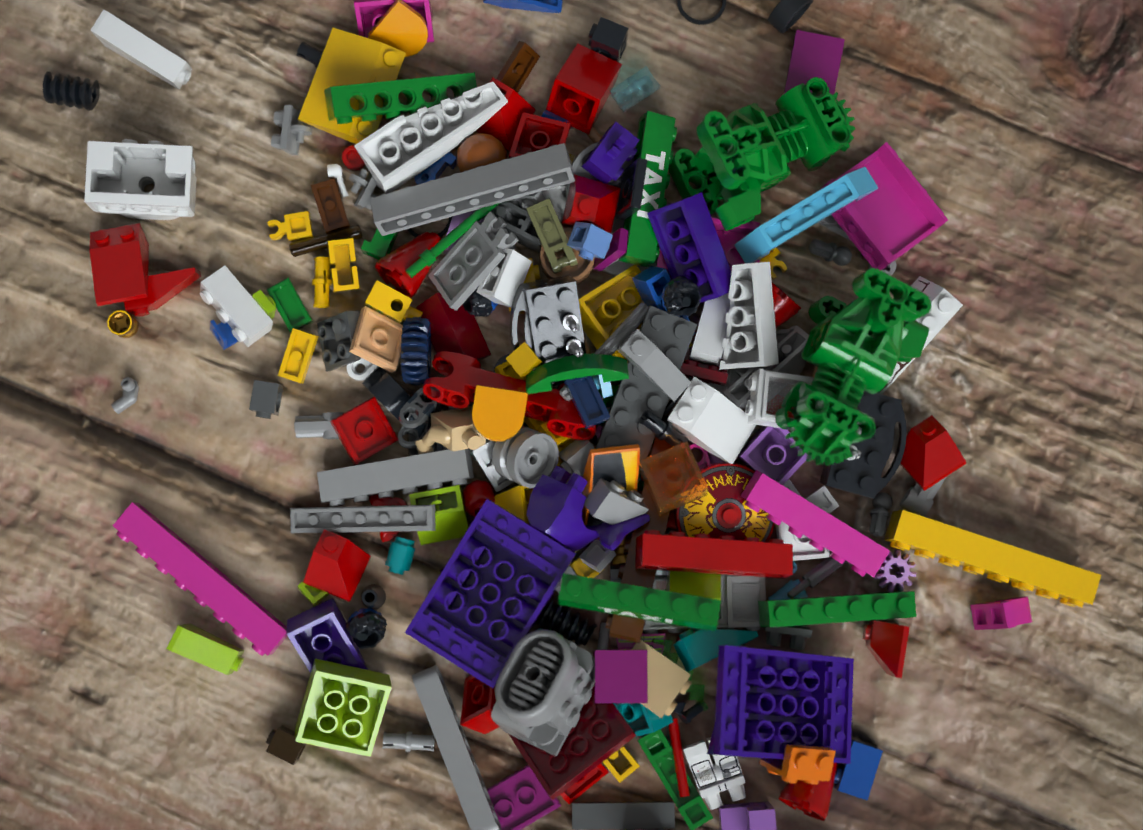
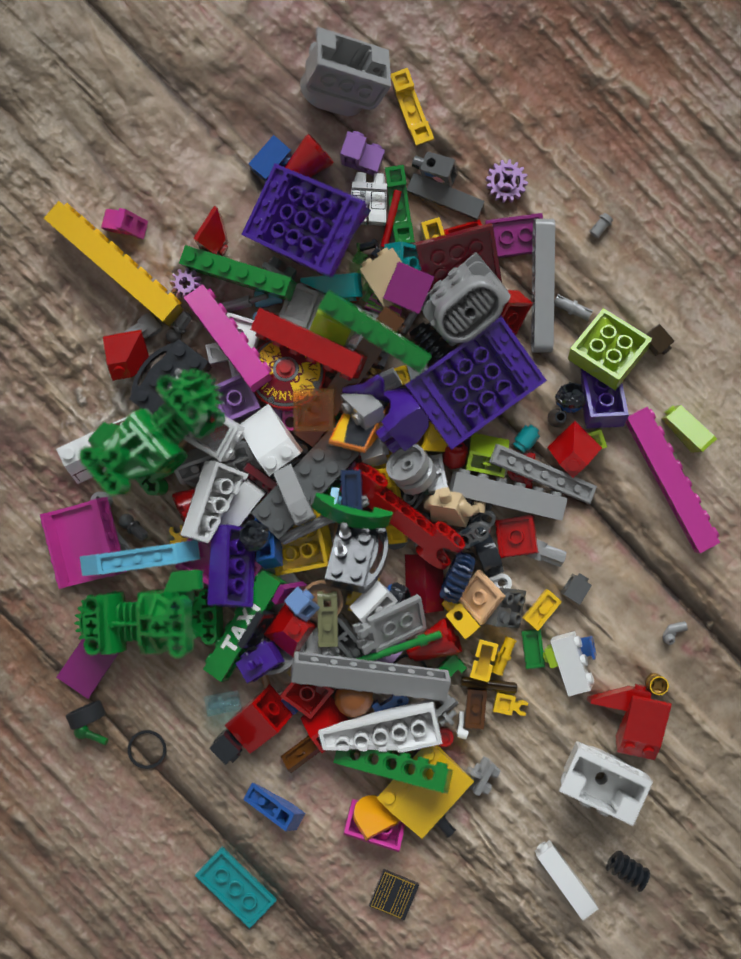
camera: 160 degrees left, 5 degrees up
light orange tile [472,385,528,442] -> none
yellow tile [506,342,542,378] -> none
black pin [639,410,688,451] -> none
orange bracket [759,745,836,784] -> none

